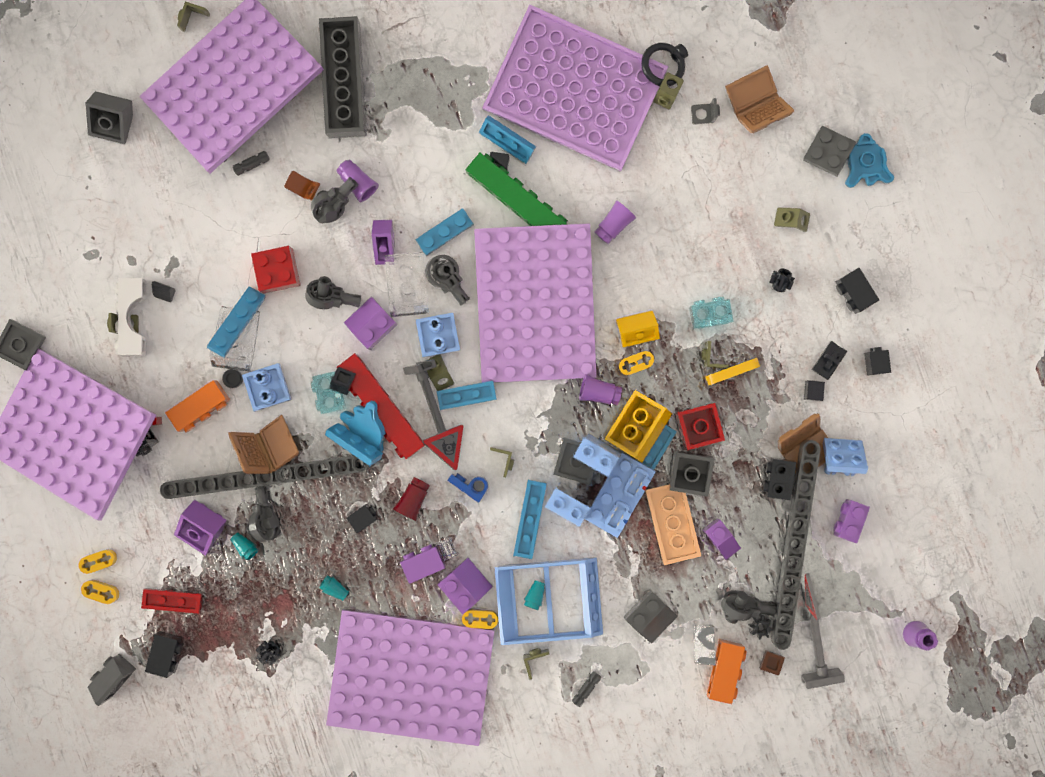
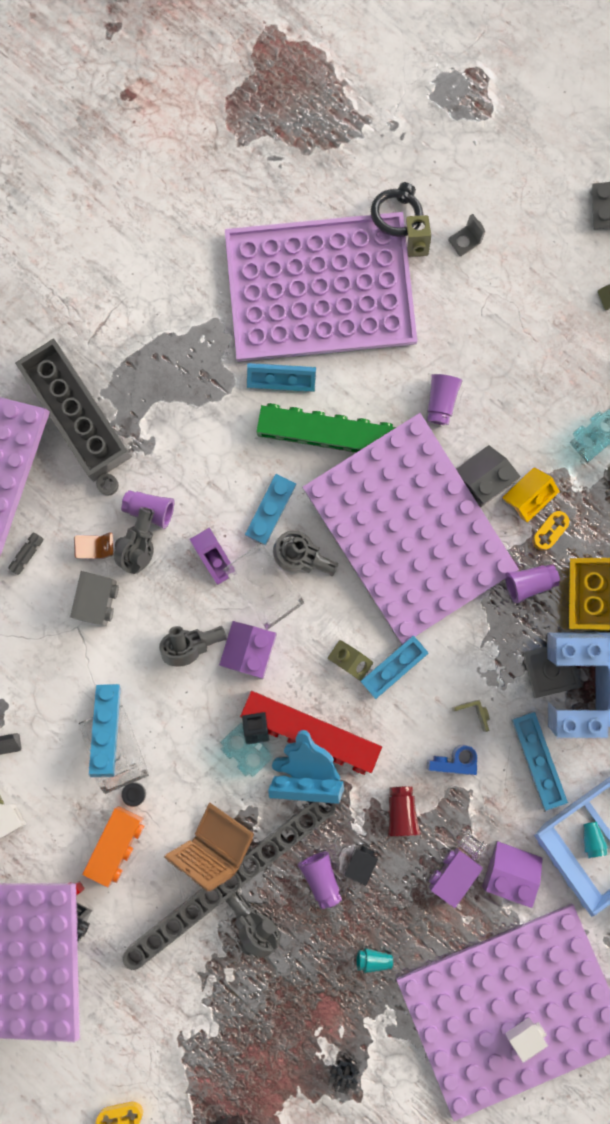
camera: 25 degrees left, 5 degrees down
yellow beam [79,549,117,574] -> none
red plate [141,588,203,614] -> none
medium lavender slope [174,499,227,556] -> none
teal cone [230,532,258,561] -> none
light blue plate [242,363,291,412] -> none
red brick [251,246,301,294] -> none
dark grey piece [403,359,463,470] -> none
light blue plate [416,313,460,358] -> none
yellow beam [462,609,498,629] -> none
black slope [490,151,510,171] -> none
medium nougat piece [725,65,794,134] -> none
none -> dark grey slope [70,571,119,626]
none -> dark grey bush [96,474,119,496]
none -> medium lavender plant [298,851,342,909]
none -> dark grey slope [456,445,521,508]
none -> white brick [505,1017,548,1063]

